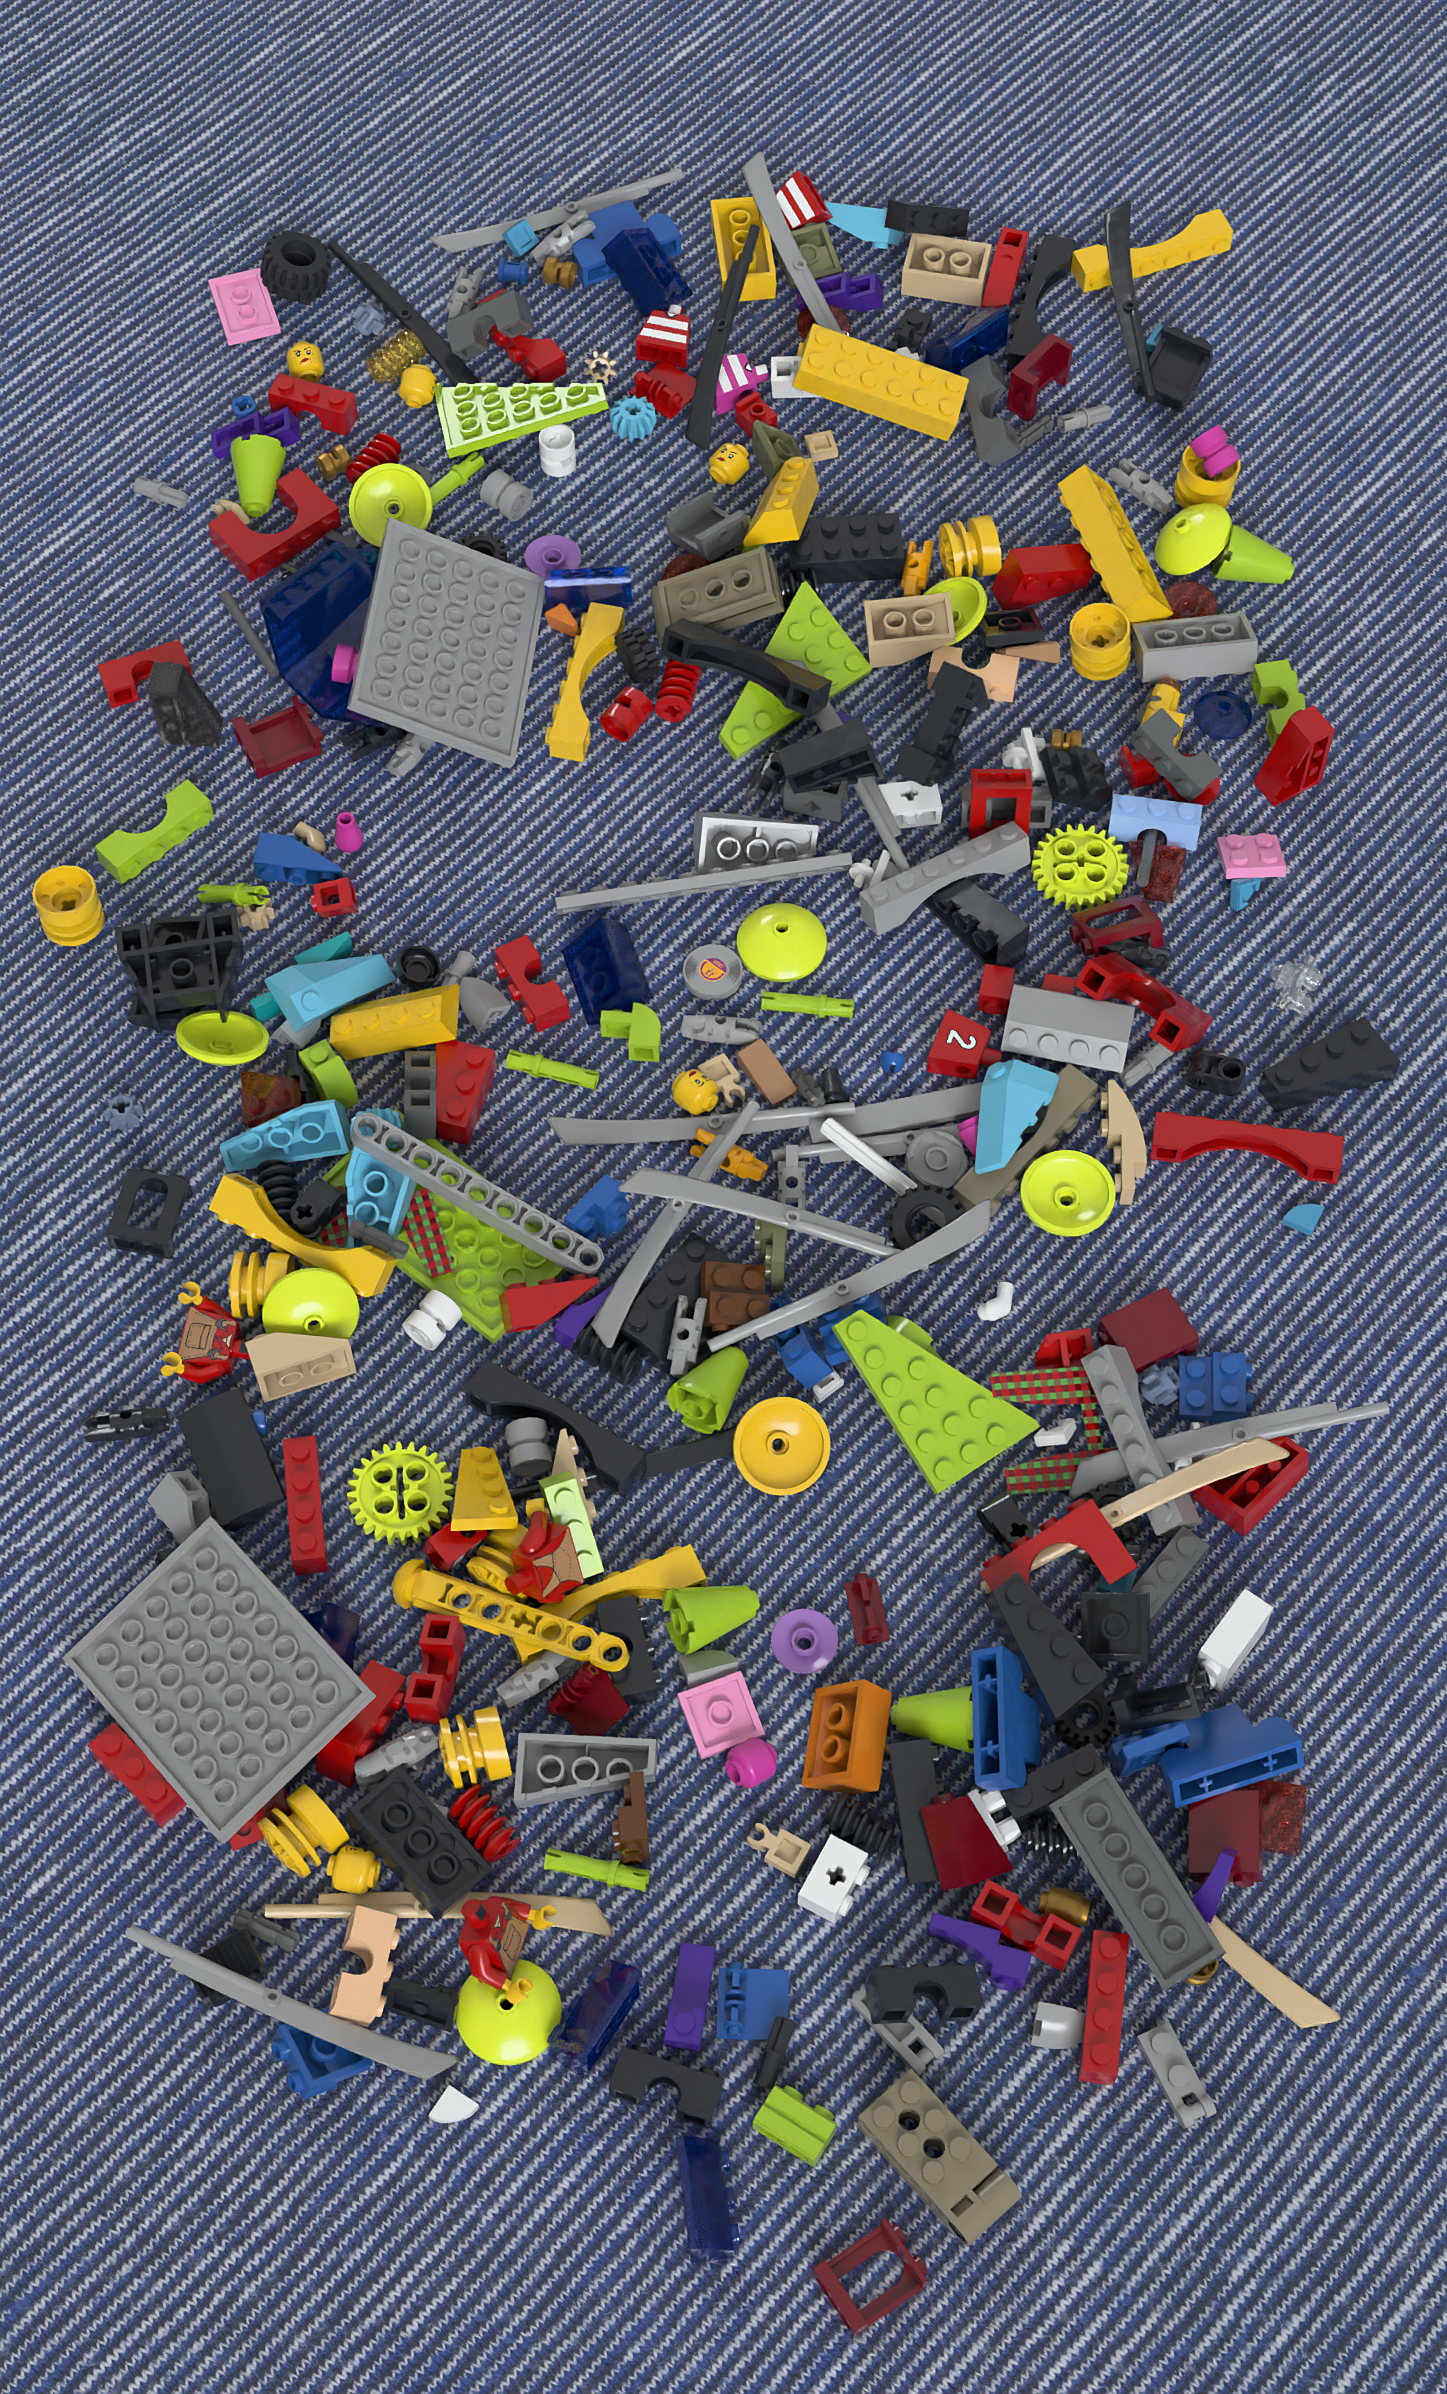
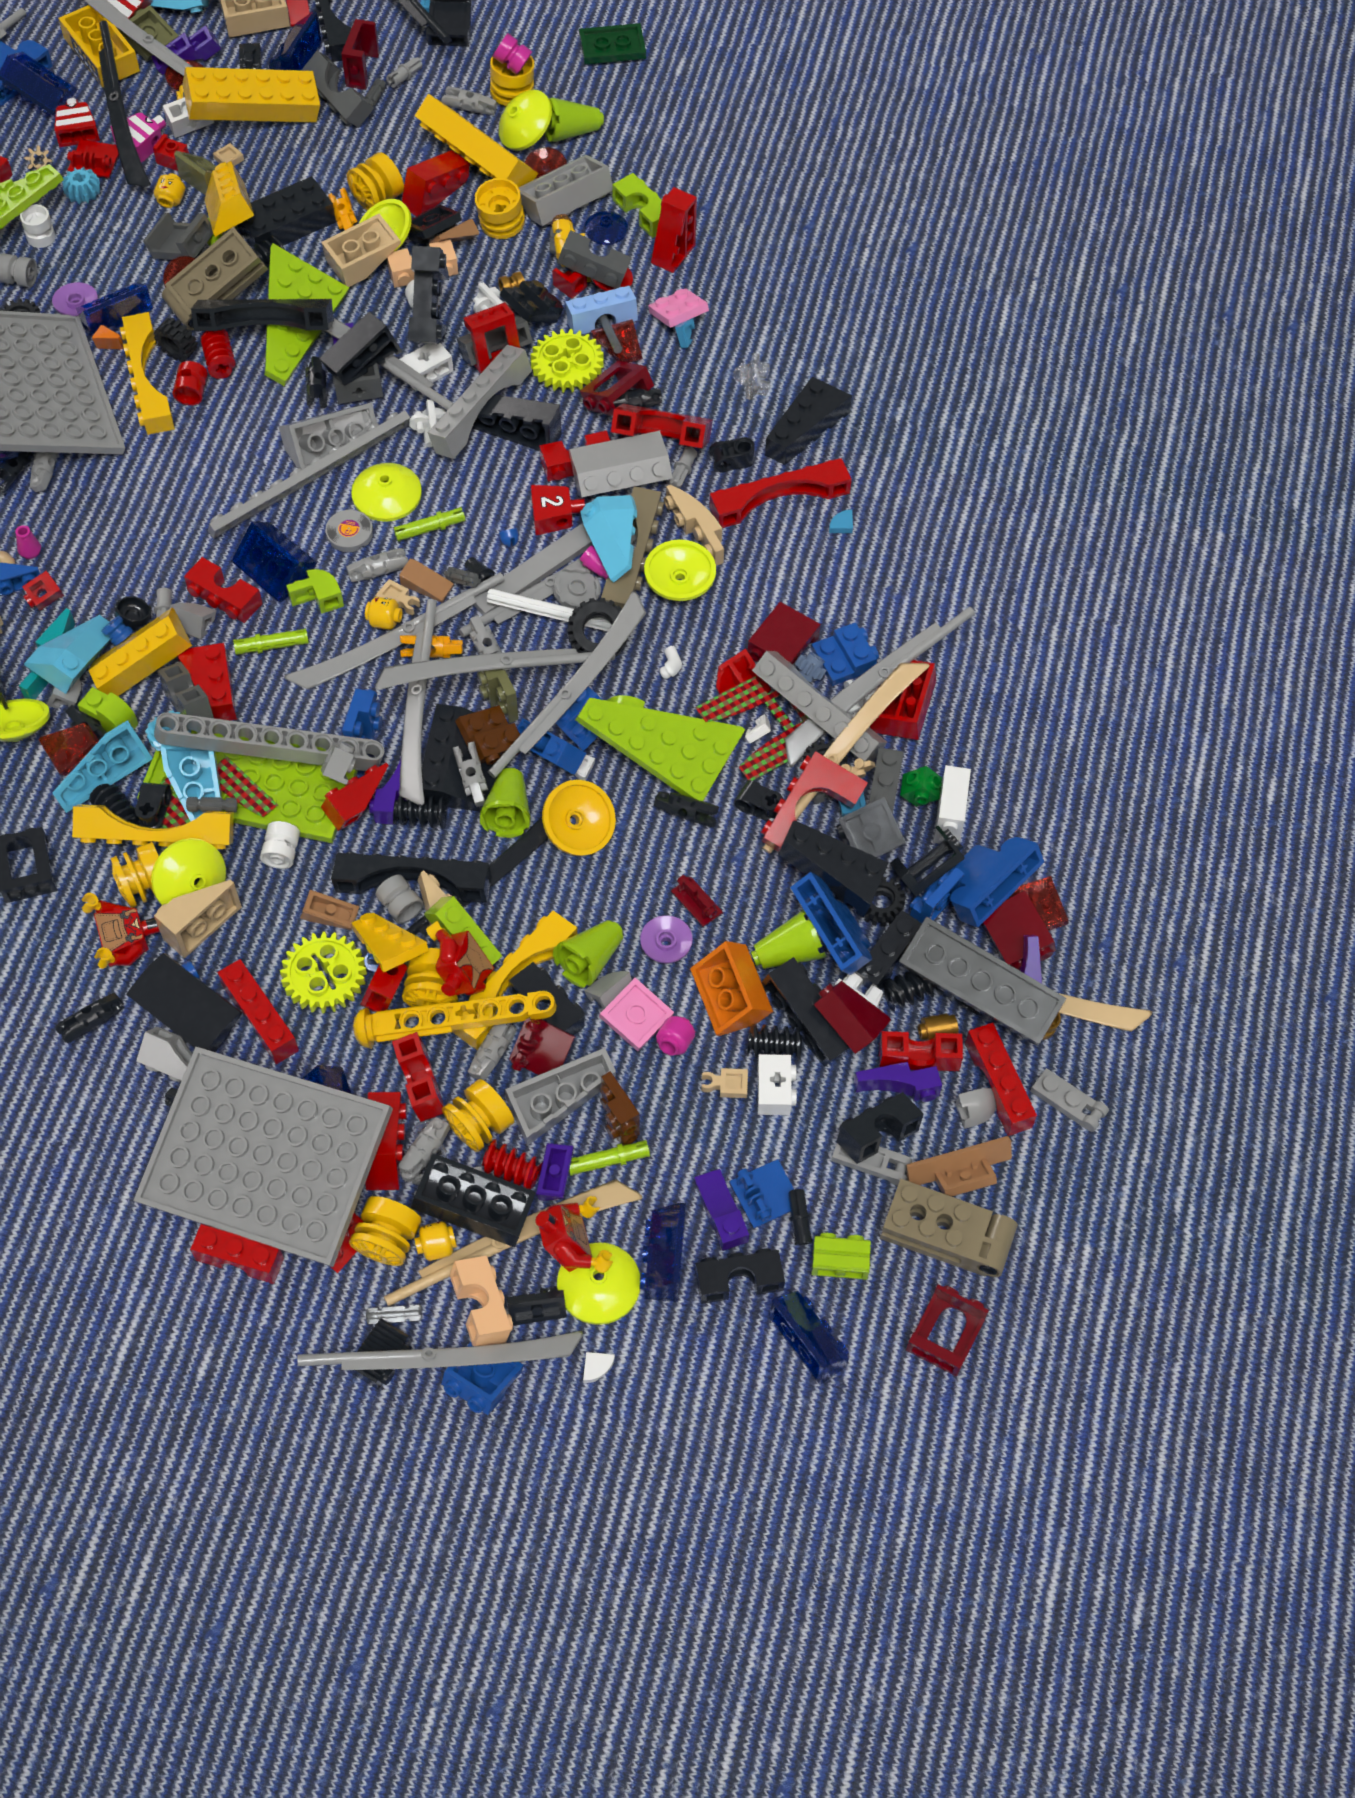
camera: 30 degrees left, 0 degrees up
none -> blue wheel [101,615,133,646]
none -> medium nougat slope [300,890,359,930]
none -> light grey brick [321,742,356,785]
none -> dark purple slope [536,1143,574,1201]
none -> dark green plate [579,23,646,65]
none -> black hinge [654,791,719,827]
none -> tan piece [841,758,876,778]
none -> green brick [900,766,942,807]
none -> medium nougat bracket [906,1136,1012,1197]

